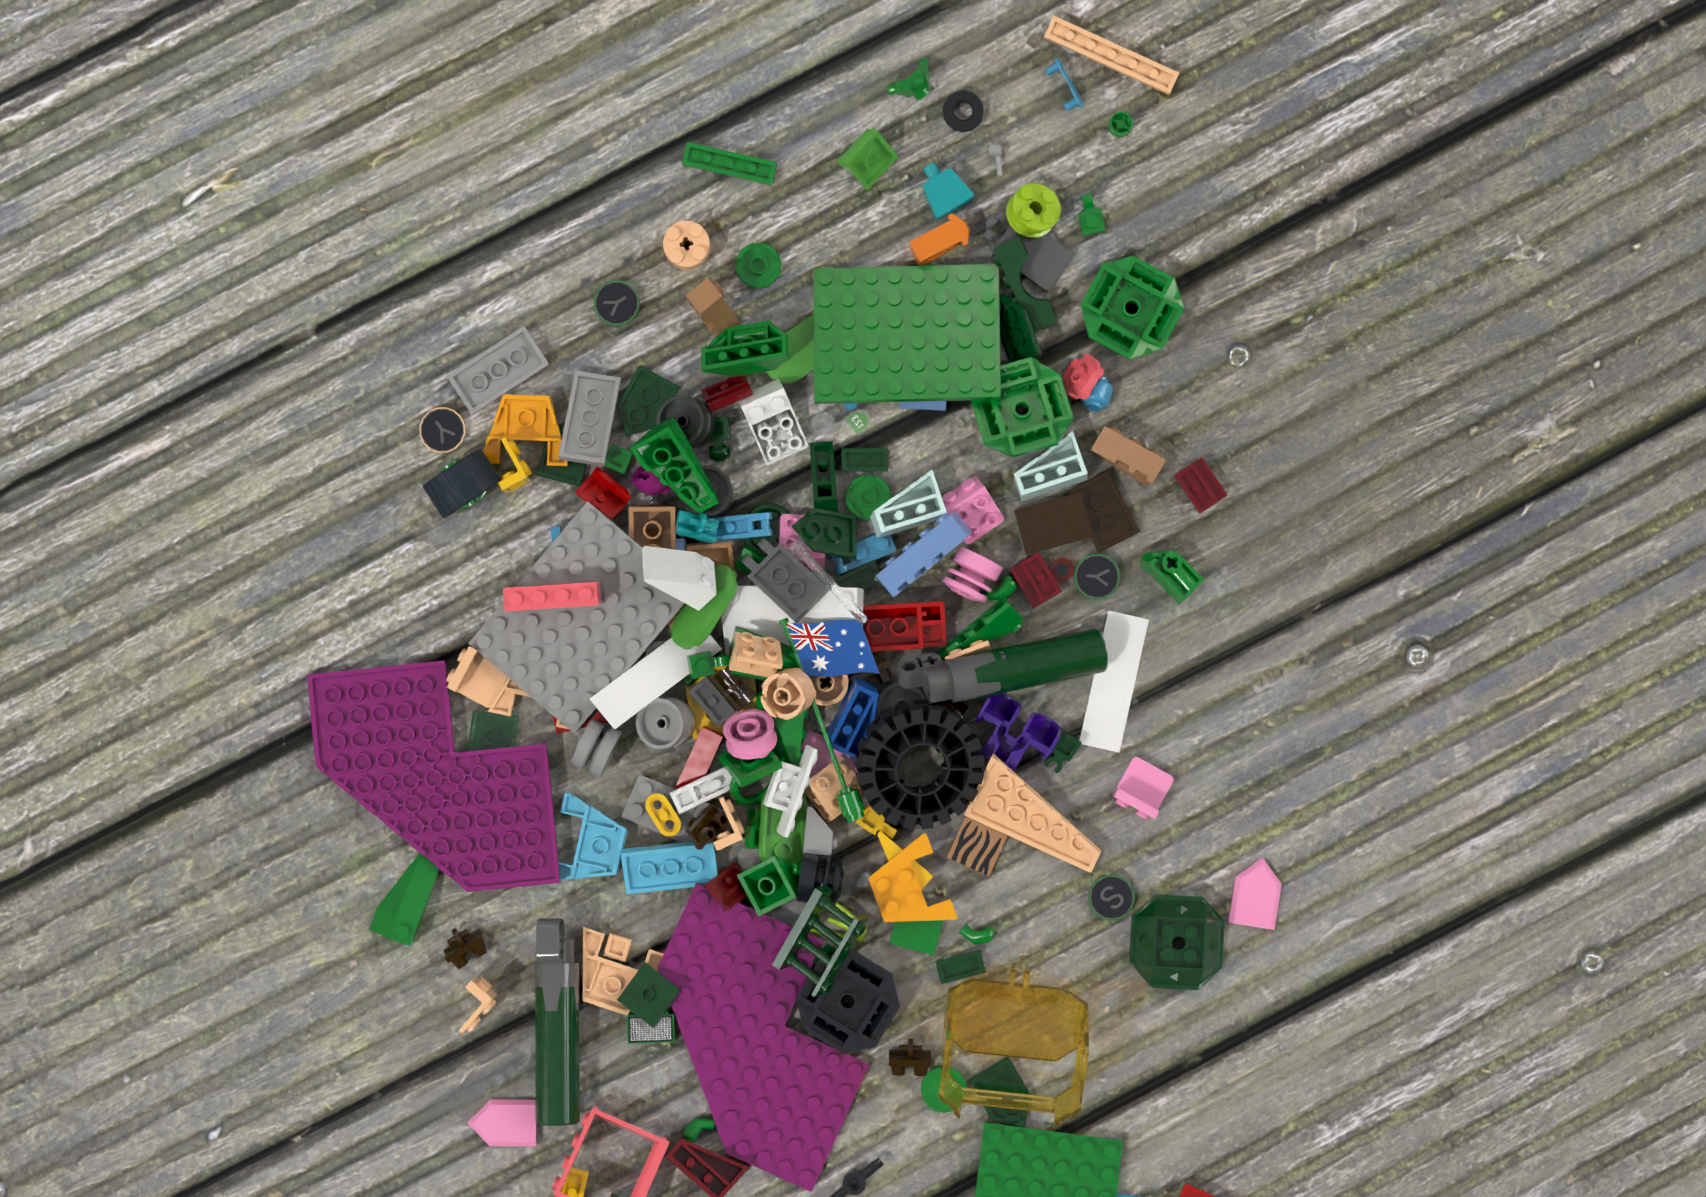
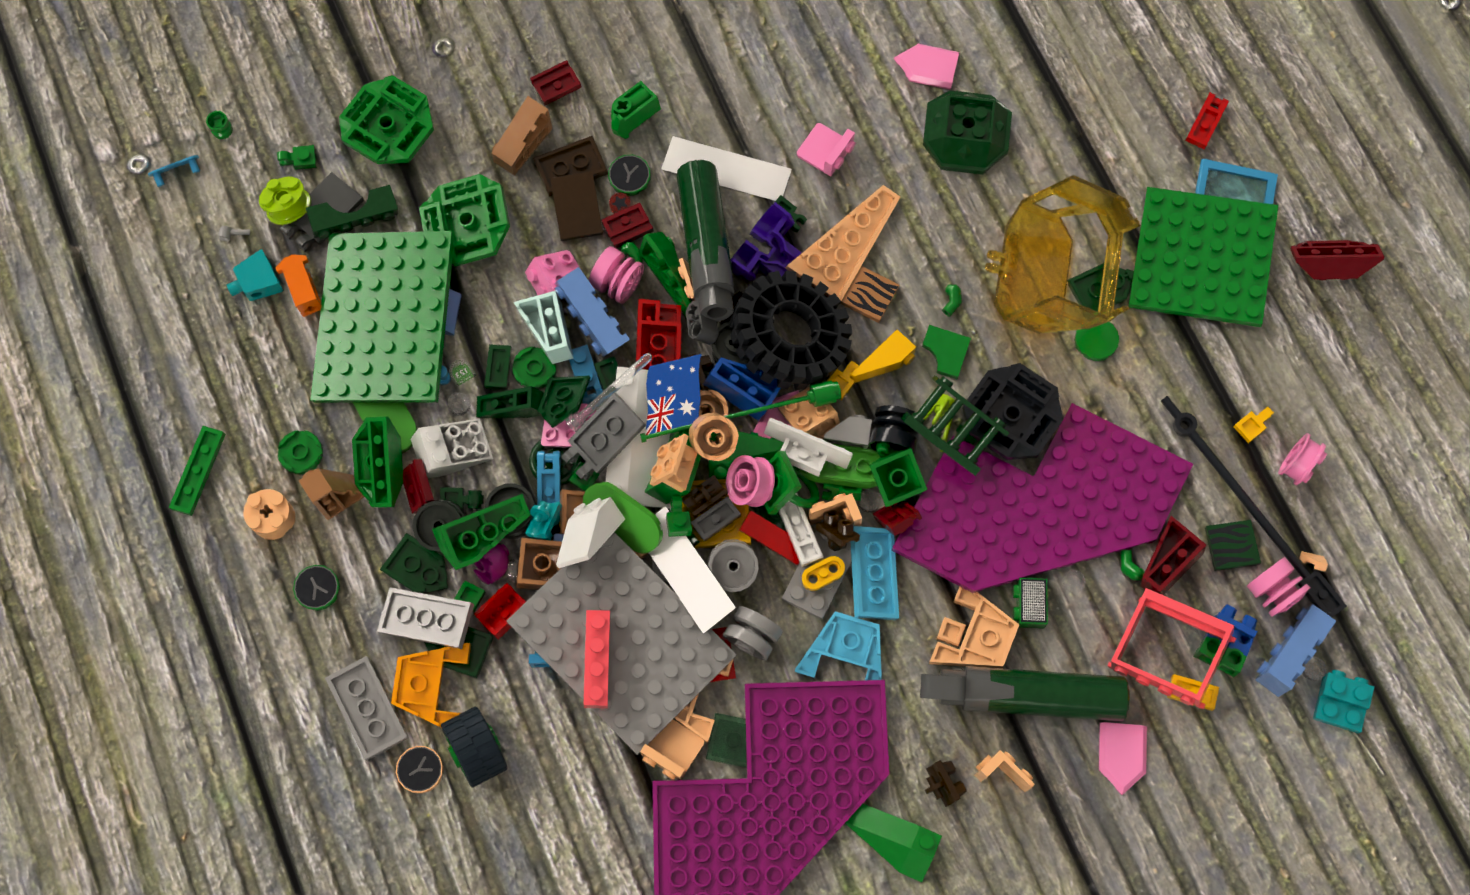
camera: 85 degrees left, 15 degrees down
yellow bracket [498,437,532,494] -> none
dark green plate [617,962,682,1028] -> none
bright green bracket [837,128,898,191] -> none
light orange wing [868,833,958,922] -> none
green rock [887,58,931,100] -> none
dark brown hips [889,1038,931,1077] -> none
dark green tile [935,949,986,984] -> none
black tyre [942,90,984,132] -> none
dark green tile [1000,294,1042,363] -> none
light aqua wedge [1014,431,1088,502] -> none
light nougat plate [1044,16,1179,95] -> none
coral plate [1062,354,1104,400] -> none
dark azure head [1081,376,1113,412] -> none
black tile [1088,874,1135,921] -> none

